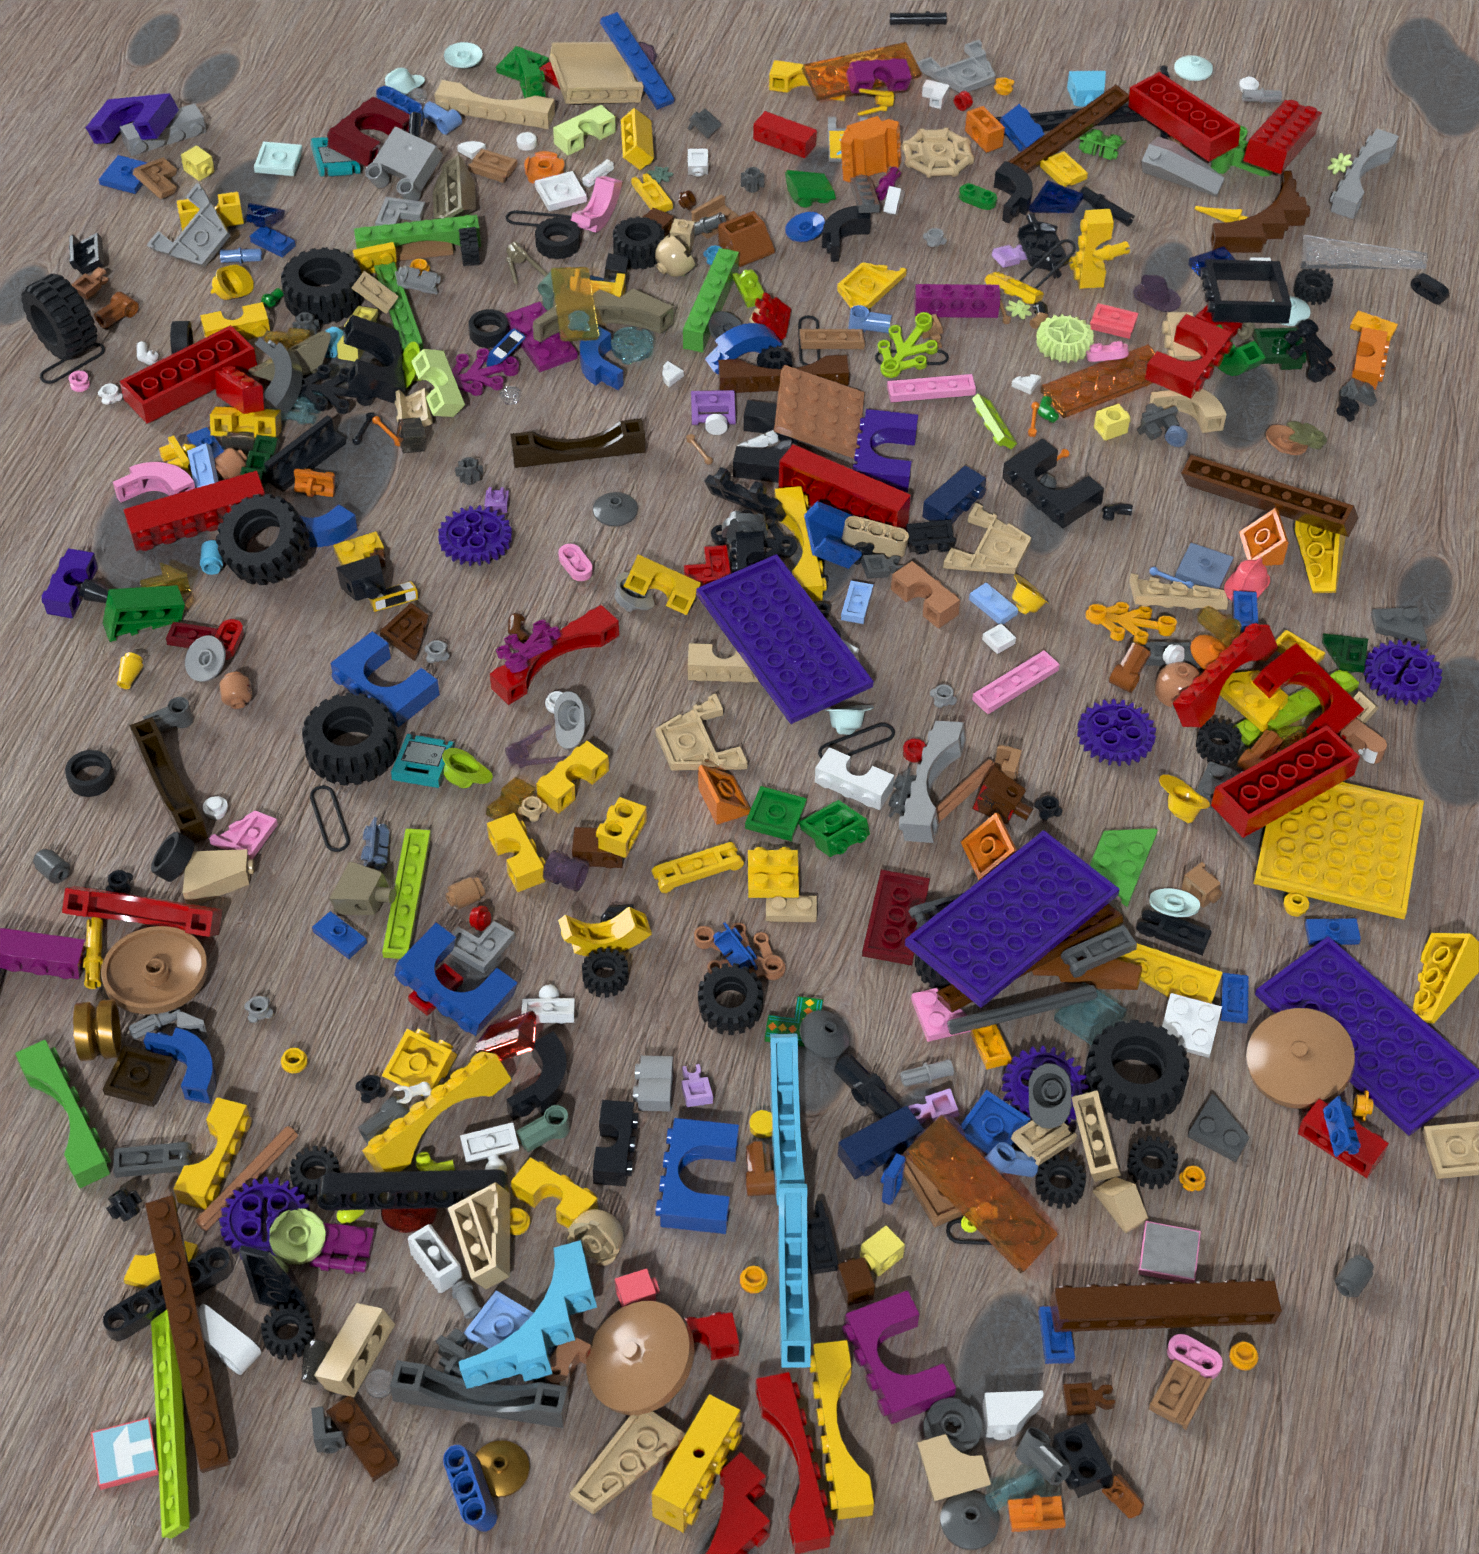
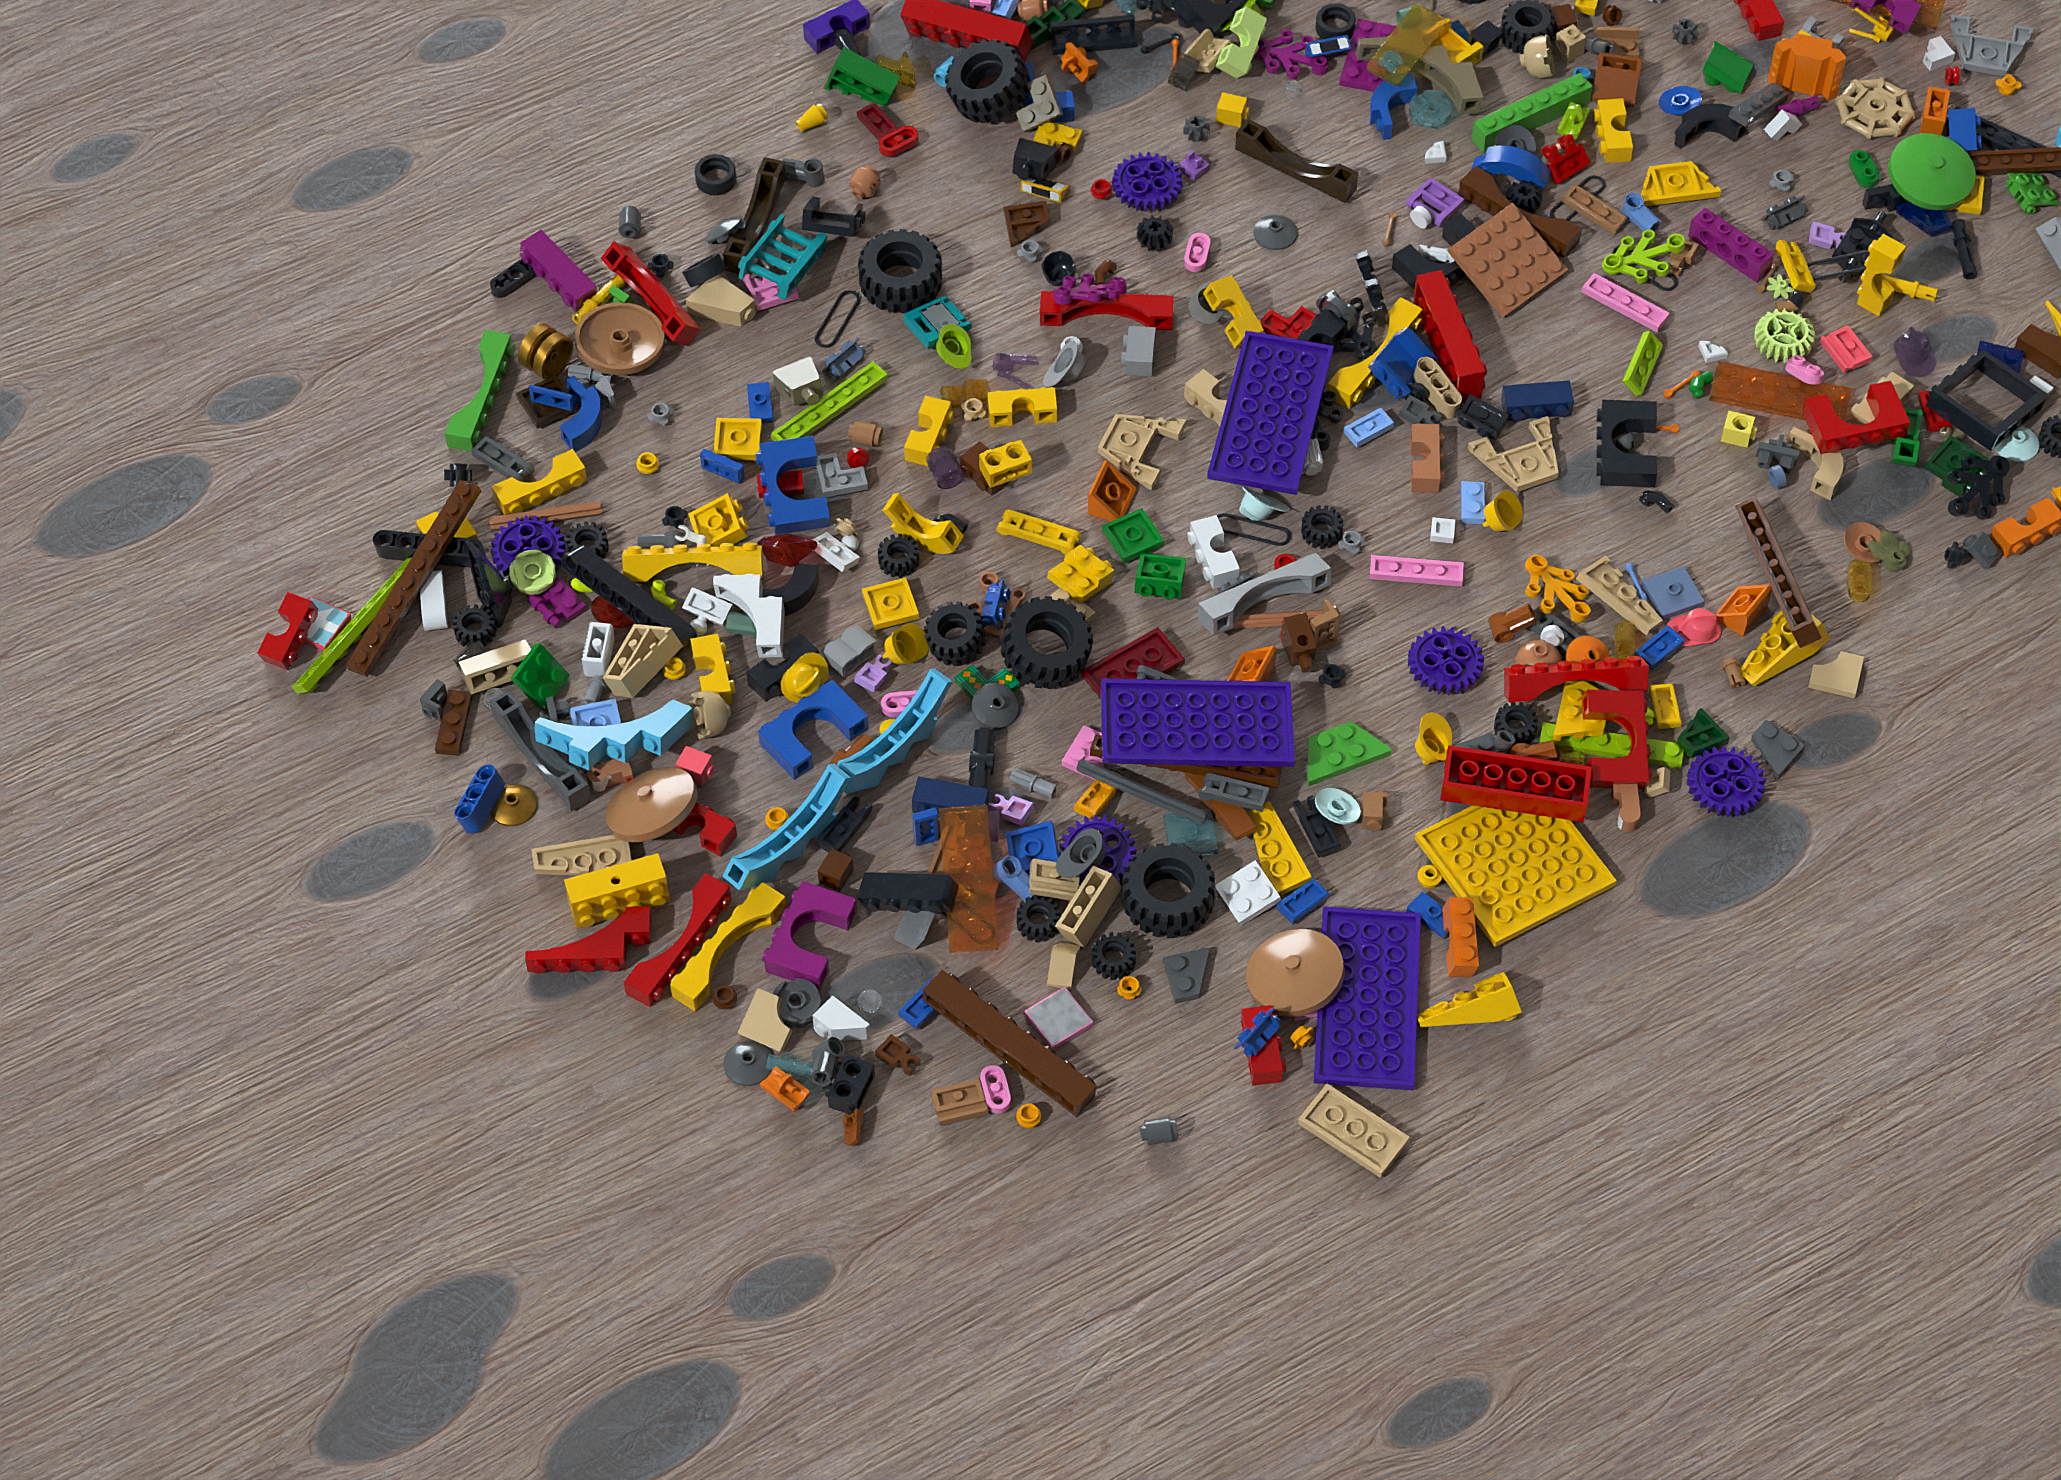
camera: 45 degrees right, 5 degrees up
light grey dish [185,636,226,682] -> none
blue arch [331,631,440,727] -> none
dark purple arch [852,409,918,492] -> none
light yellow brick [860,1226,905,1277] -> none
none -> red arch [257,592,319,670]
none -> green plate [510,643,570,710]
none -> blue slope [529,385,578,411]
none -> bright green plate [608,285,636,304]
none -> blue plate [700,449,745,484]
none -> dark grey dish [705,216,745,244]
none -> reddish brown plate [712,985,737,1010]
none -> yellow plate [713,418,762,460]
none -> white arch [713,574,785,658]
none -> teal fence [738,214,828,300]
none -> yellow piece [781,652,829,703]
none -> black panel [802,197,866,237]
none -> tan plate [835,518,859,536]
none -> black brick [857,872,959,914]
none -> clear plate [857,989,882,1013]
none -> yellow plate [862,577,919,630]
none -> bright pink plate [881,690,918,717]
none -> yellow piece [882,623,929,665]
none -> light grey panel [893,911,935,950]
none -> black tyre [1000,596,1093,689]
none -> dark tan plate [1016,74,1063,132]
none -> black hair [1041,251,1076,287]
none -> red plate [1091,179,1112,199]
none -> light grey brick [1121,326,1156,376]
none -> black gear [1136,215,1173,252]
none -> yellow brick [1216,92,1250,127]
none -> black tyre [1301,505,1343,549]
none -> orange arch [1442,897,1479,977]
none -> dark grey hinge [1494,730,1515,751]
none -> yellow arch [1593,99,1633,163]
none -> medium nougat pin [1722,657,1746,689]
none -> dark grey hinge [1761,195,1808,229]
none -> tan tile [1808,651,1864,699]
none -> clear yellow plate [1847,559,1873,602]
none -> bright green dish [1888,133,1976,210]

